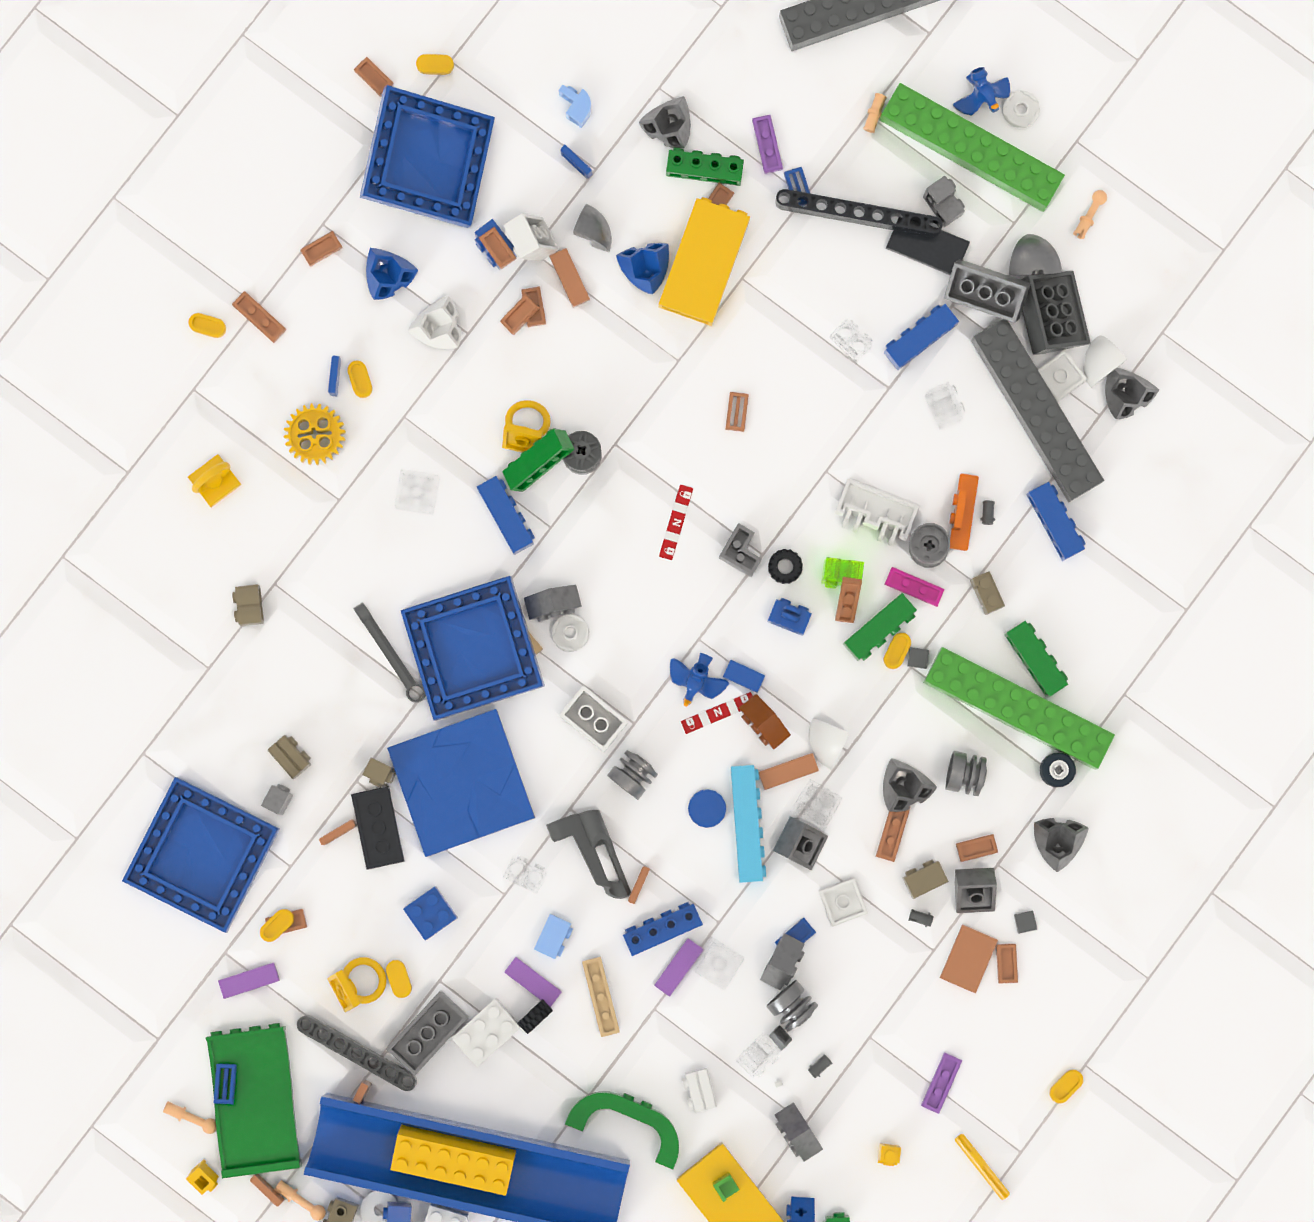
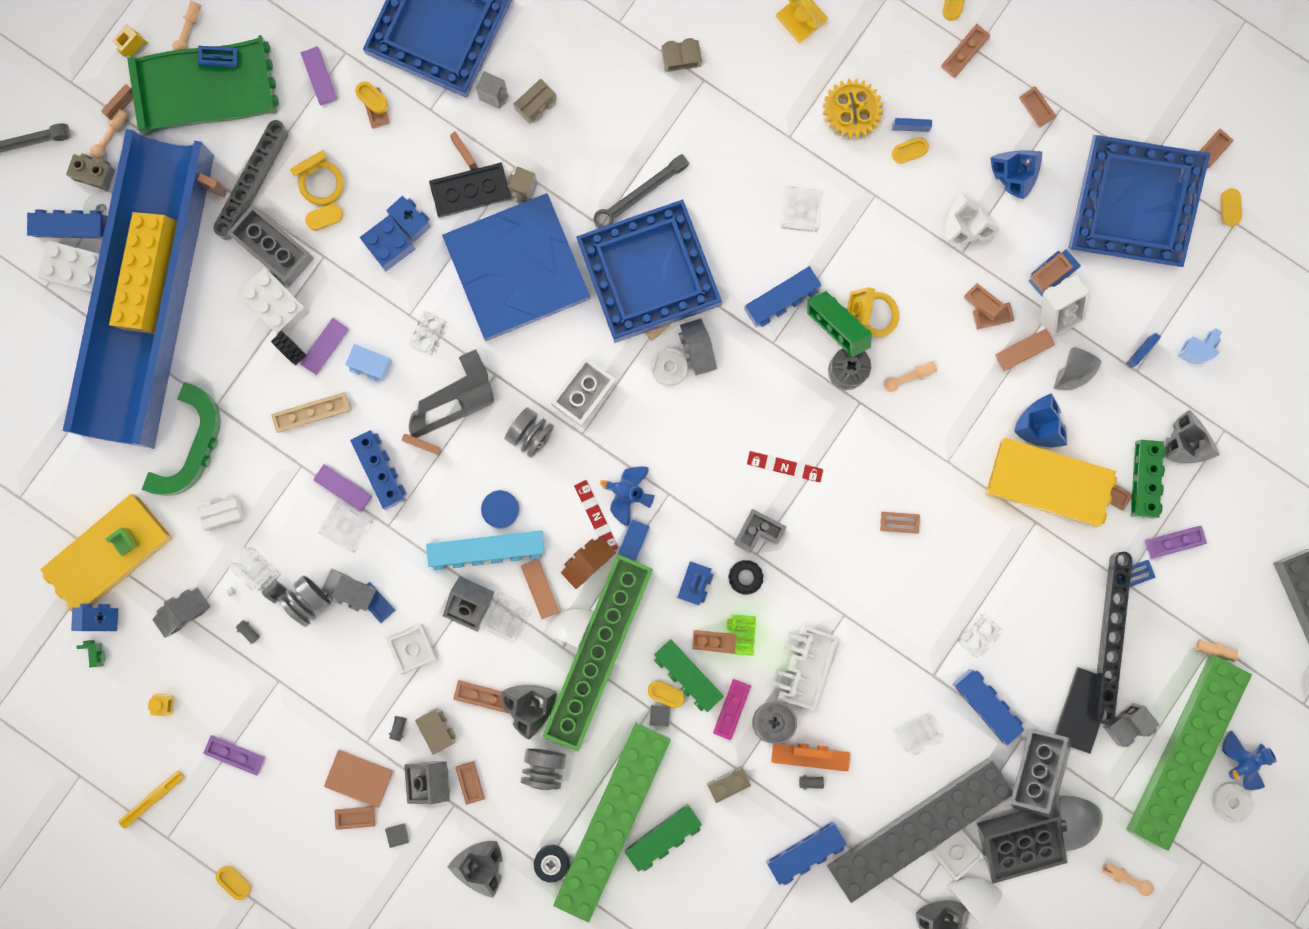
camera: 85 degrees right, 0 degrees up
none -> blue brick [386,195,431,242]
none -> bright green brick [542,554,653,751]
none -> light nougat pin [884,361,938,392]

